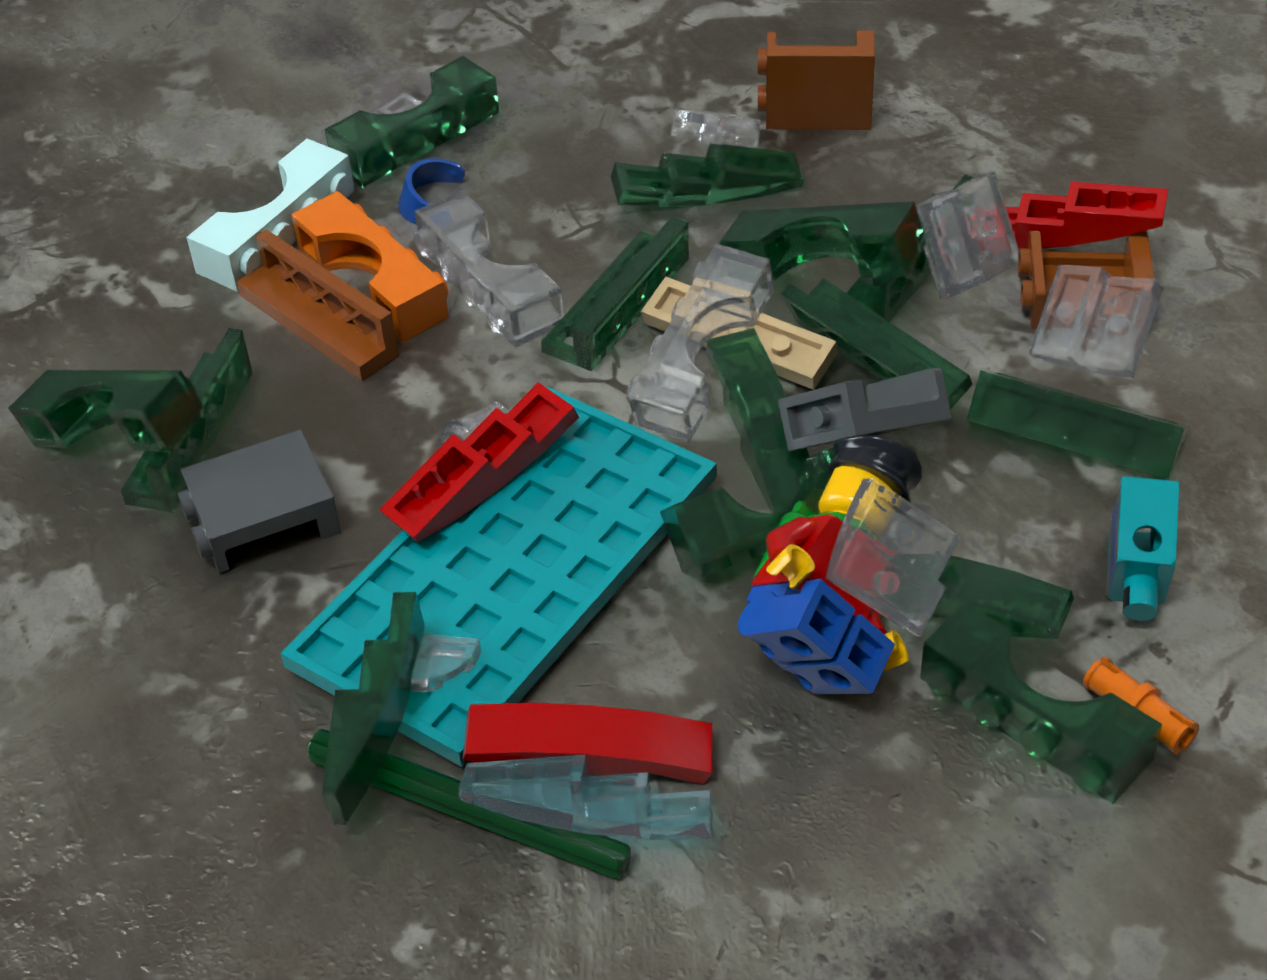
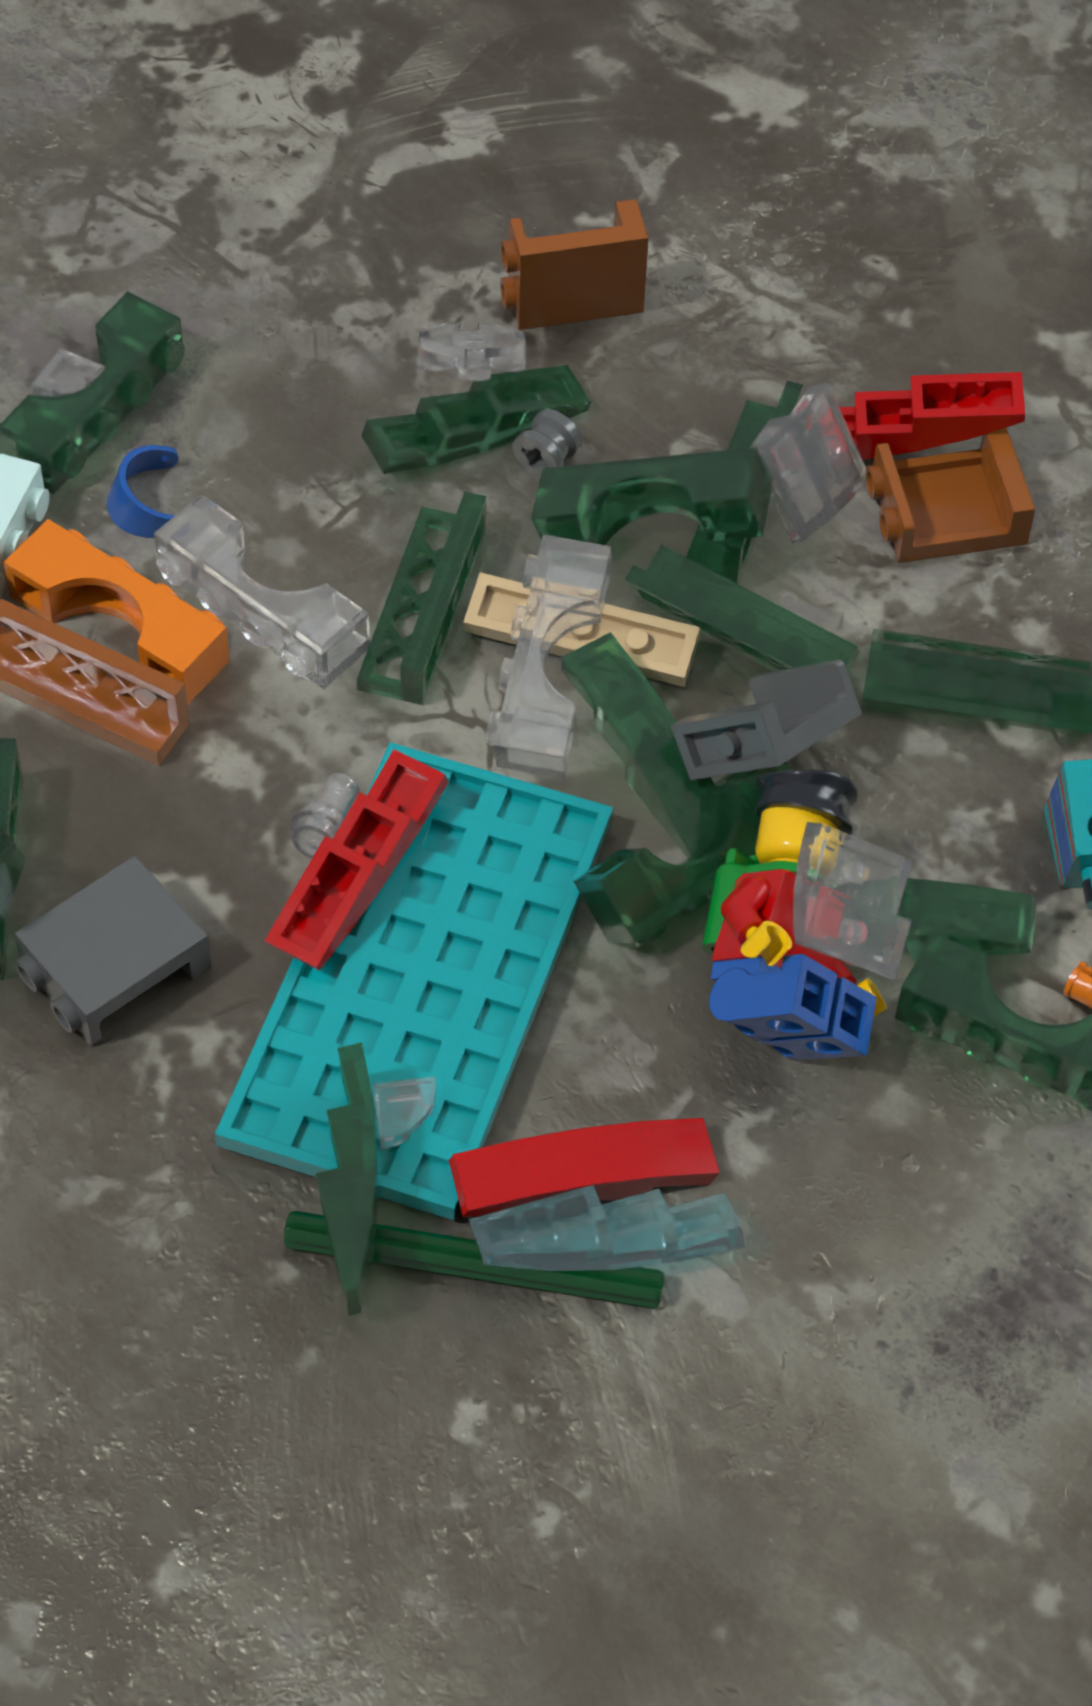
camera: 20 degrees left, 10 degrees up
clear slope [1028,265,1163,379] -> none
none -> dark grey wheel [512,409,582,480]

